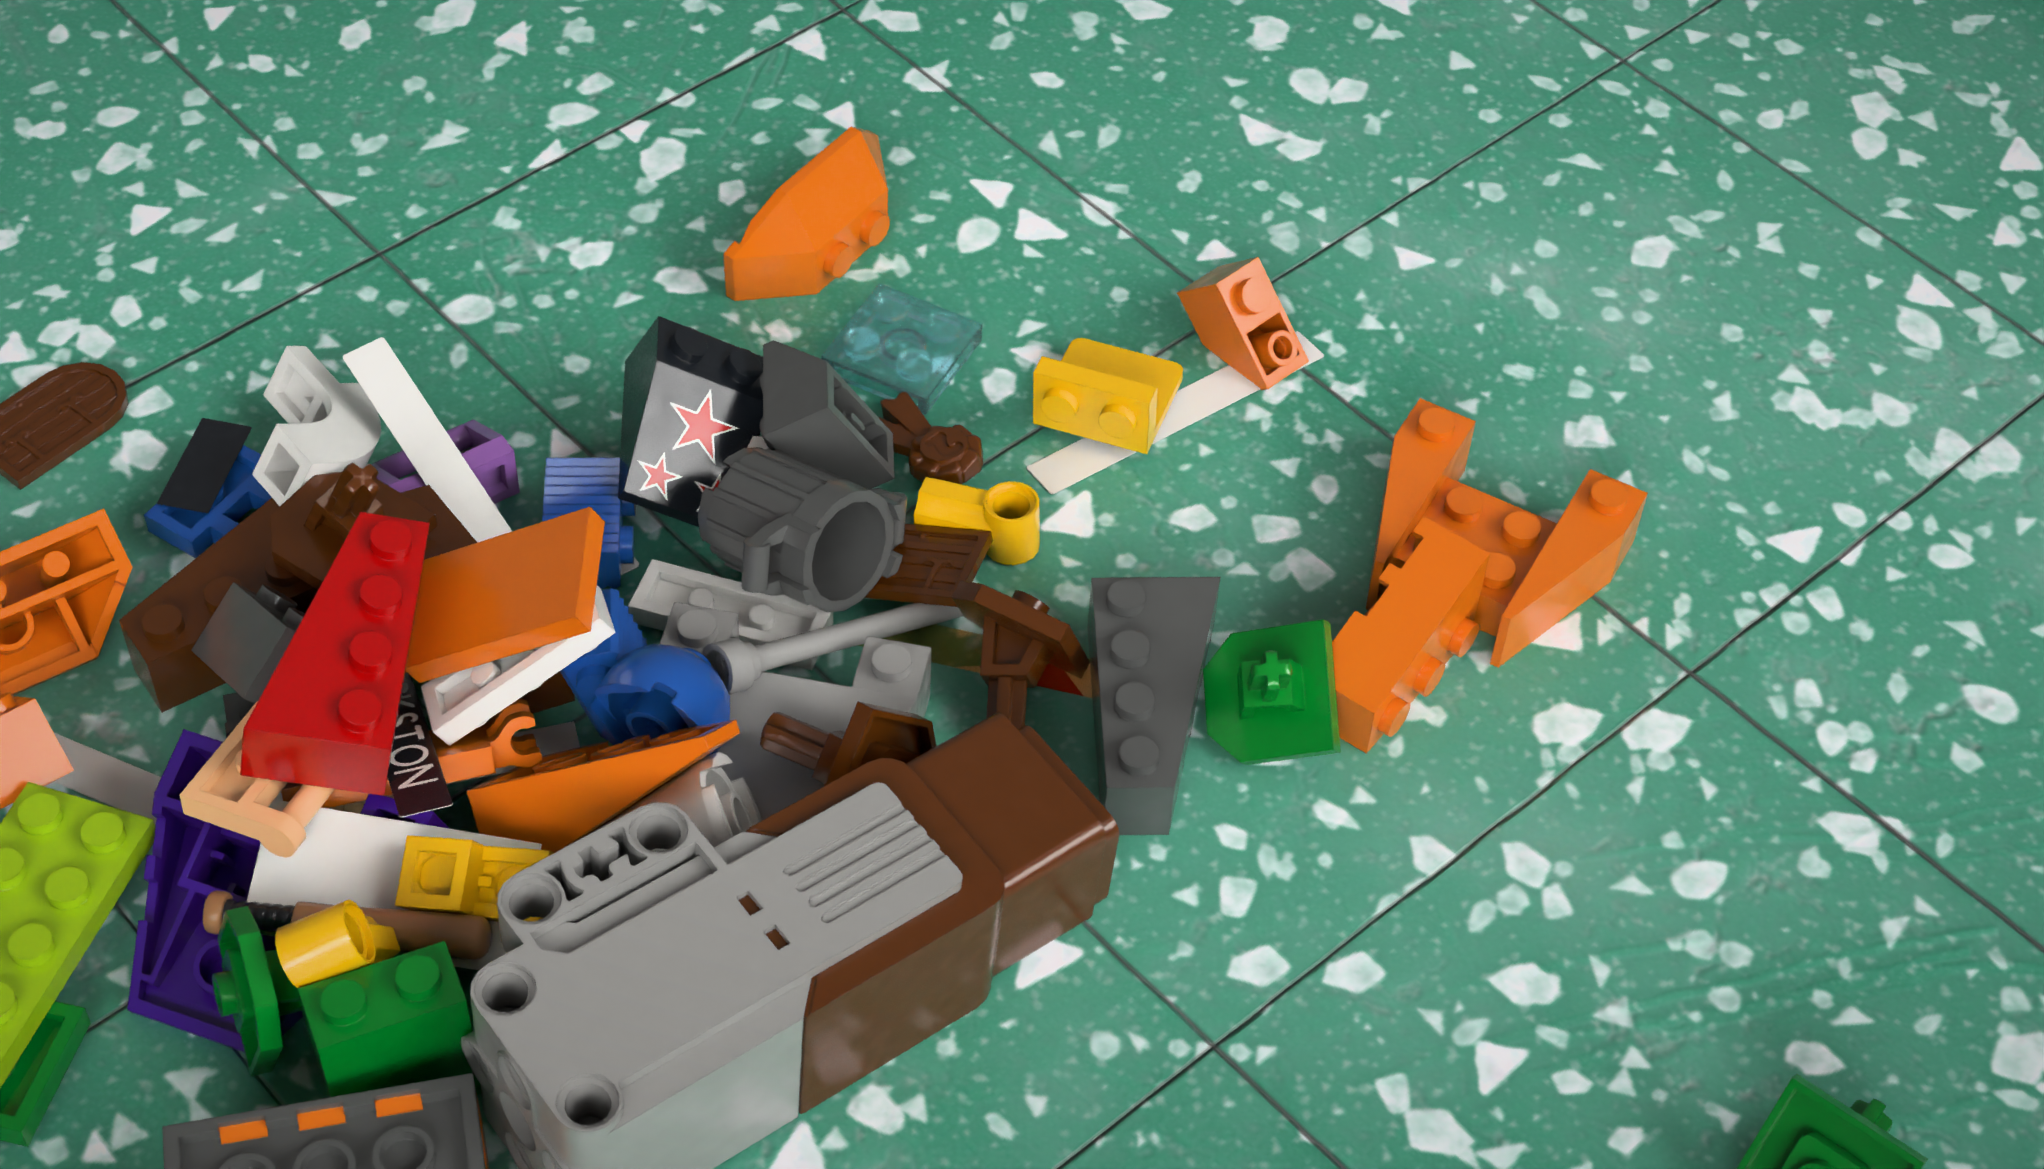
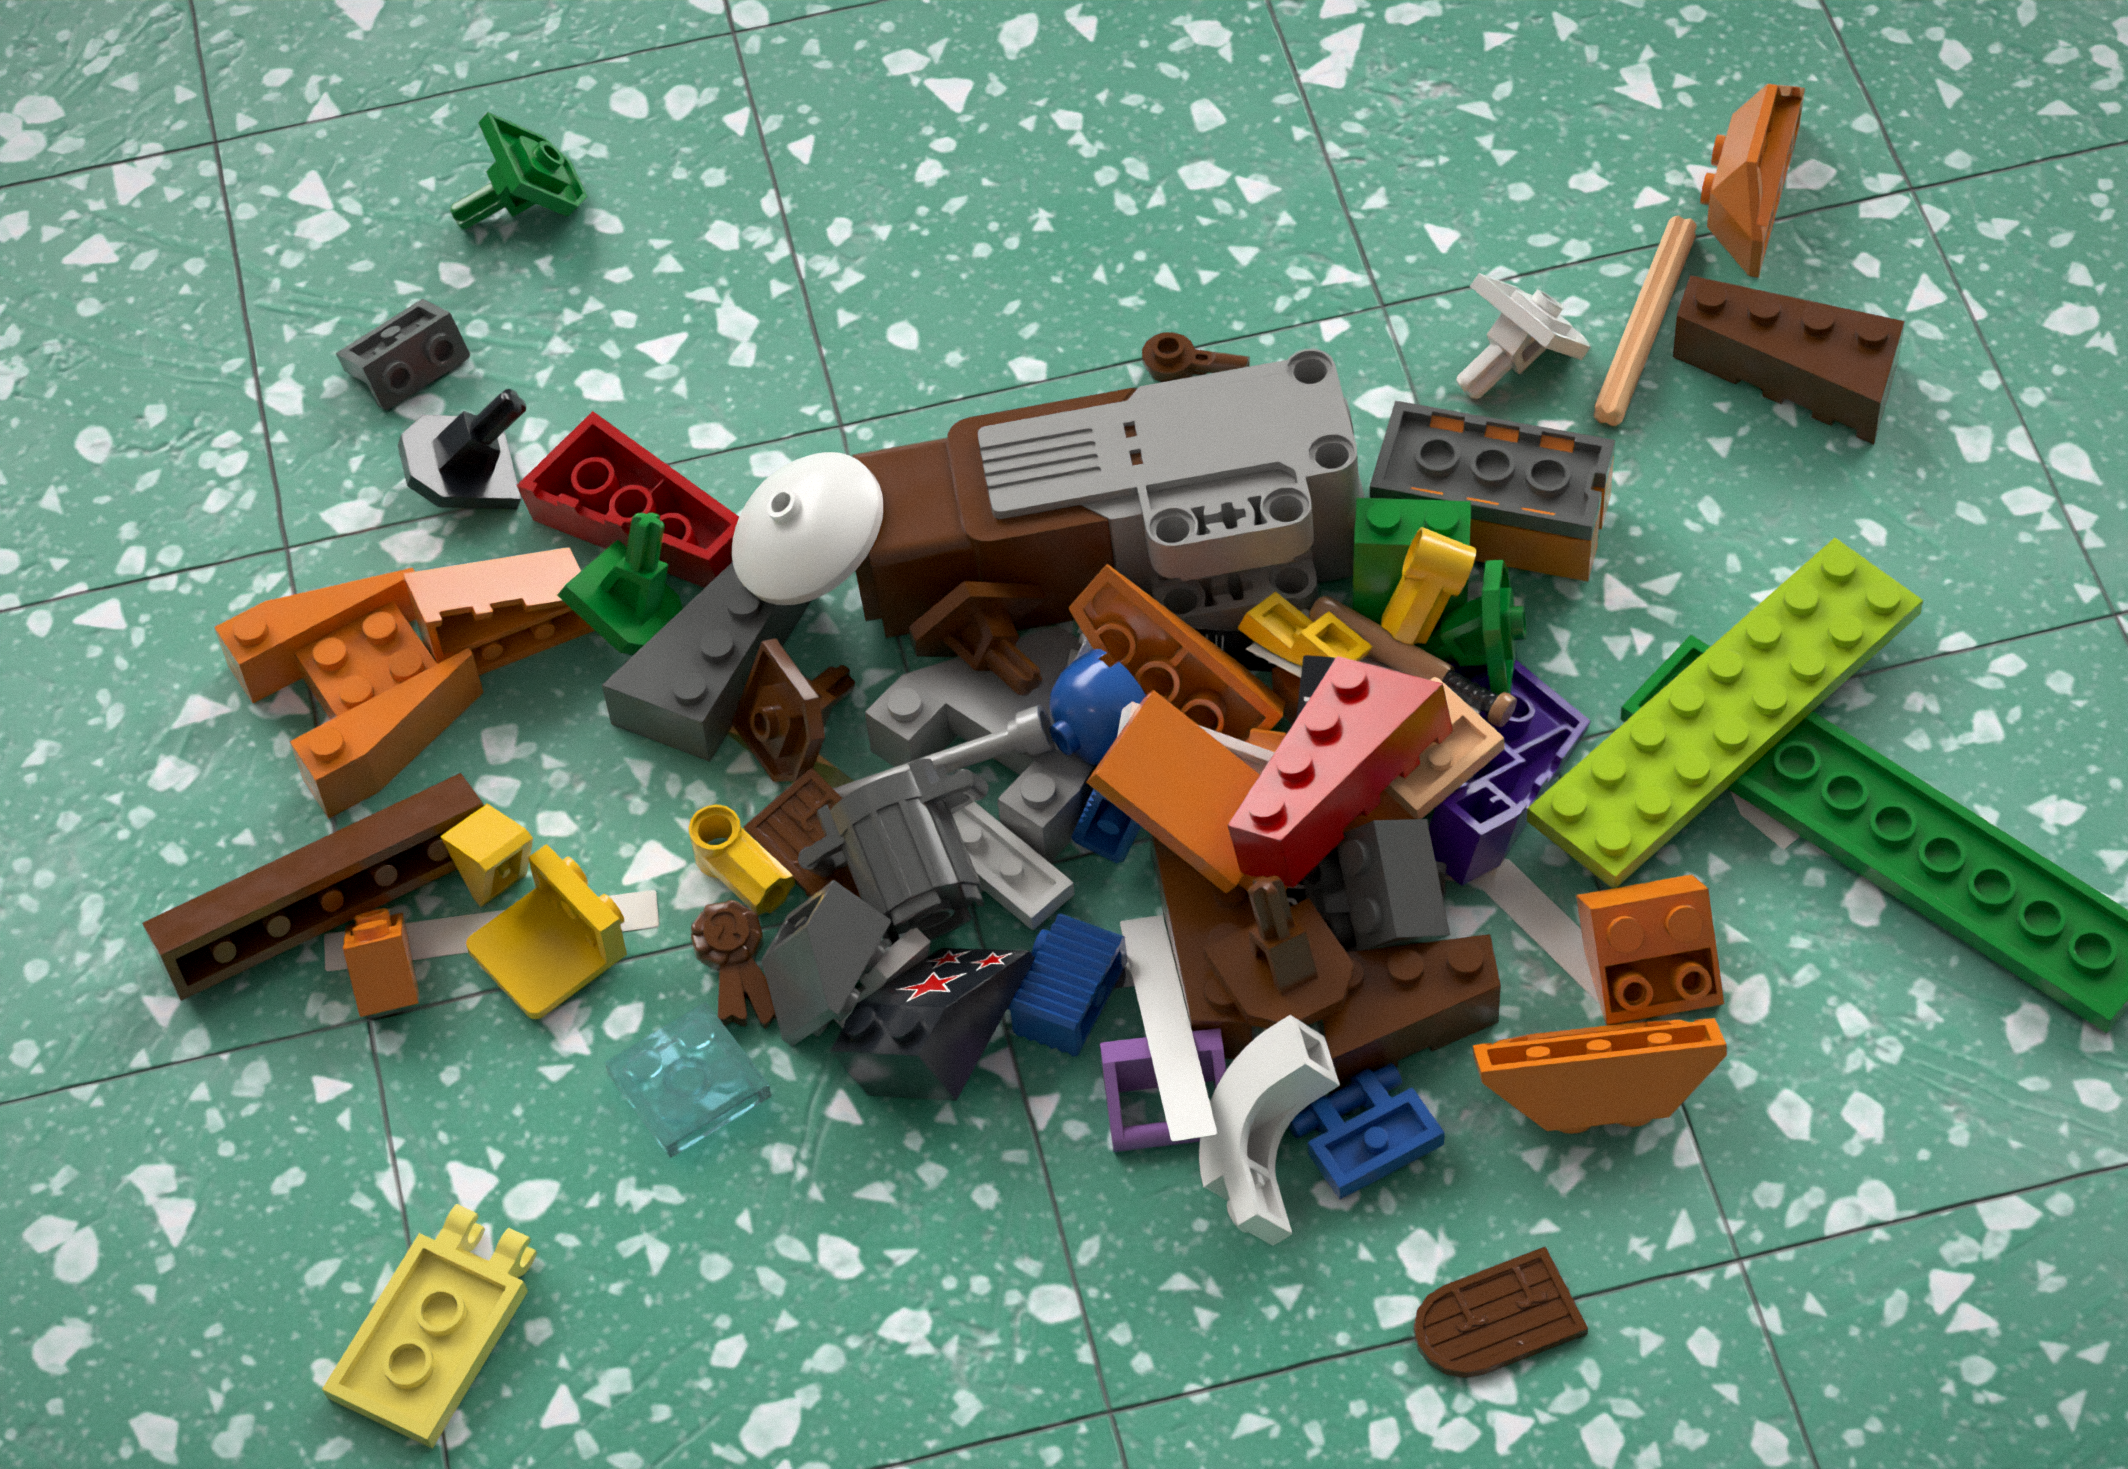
camera: 145 degrees left, 5 degrees up
black sticker [157,418,252,513] -> none
orange wedge [723,126,890,301] -> none
none -> reddish brown brick [142,773,484,1001]
none -> light yellow tile [322,1204,537,1449]
none -> dark grey bracket [336,299,470,410]
none -> black piece [398,389,526,509]
none -> yellow slope [440,804,533,907]
none -> red wedge [516,411,739,588]
none -> white dish [732,452,883,605]

